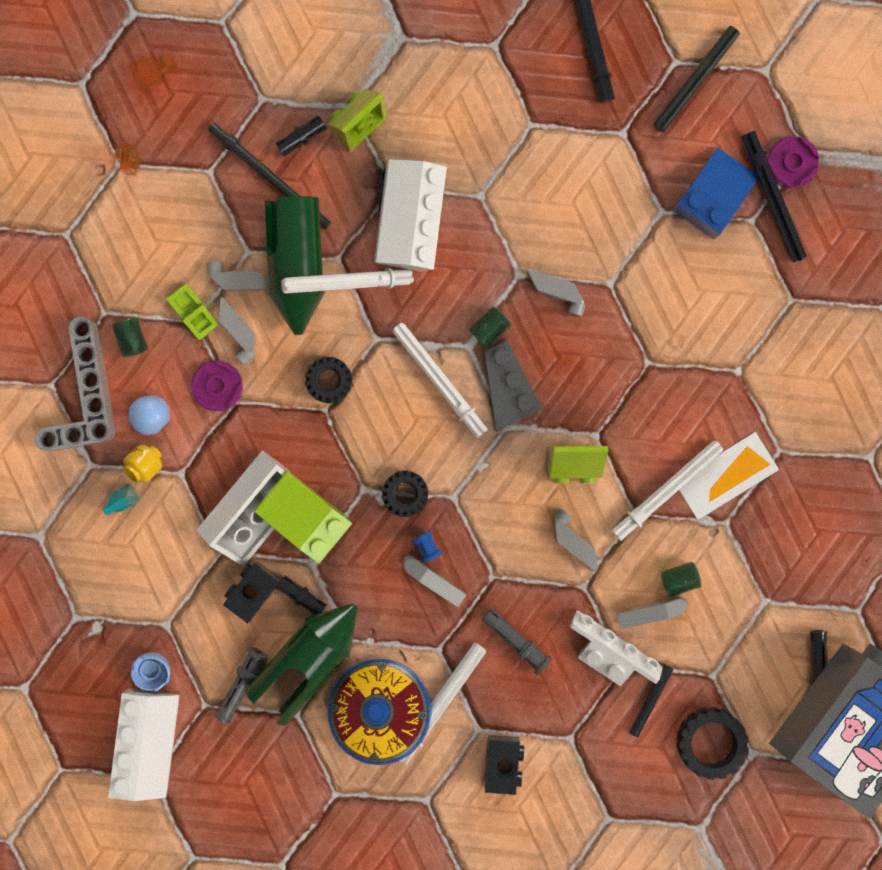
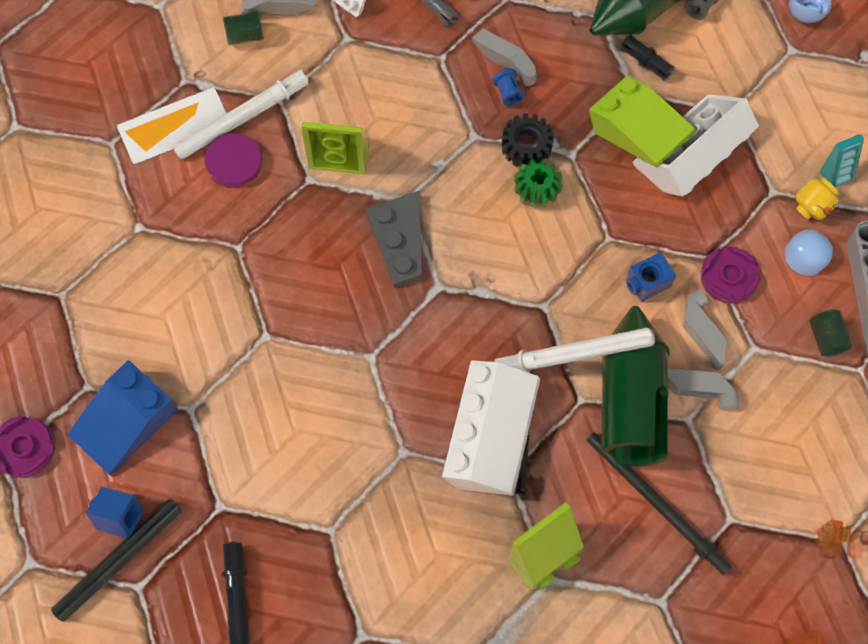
camera: 175 degrees left, 20 degrees down
lime slope [166,283,219,340] -> none
black brick [223,561,282,624] -> none
black pin [275,115,327,157] -> none
black tyre [305,356,353,404] -> none
white axle [392,323,488,438] -> none
clear green piece [469,306,511,348] -> none
light grey piece [527,268,585,317] -> none
light grey piece [554,509,598,572] -> none
black axle [741,131,807,263] -> none
none -> blue brick [86,487,144,539]
none -> magenta tile [204,133,262,188]
none -> green gear [514,158,563,208]
none -> blue brick [626,252,676,302]

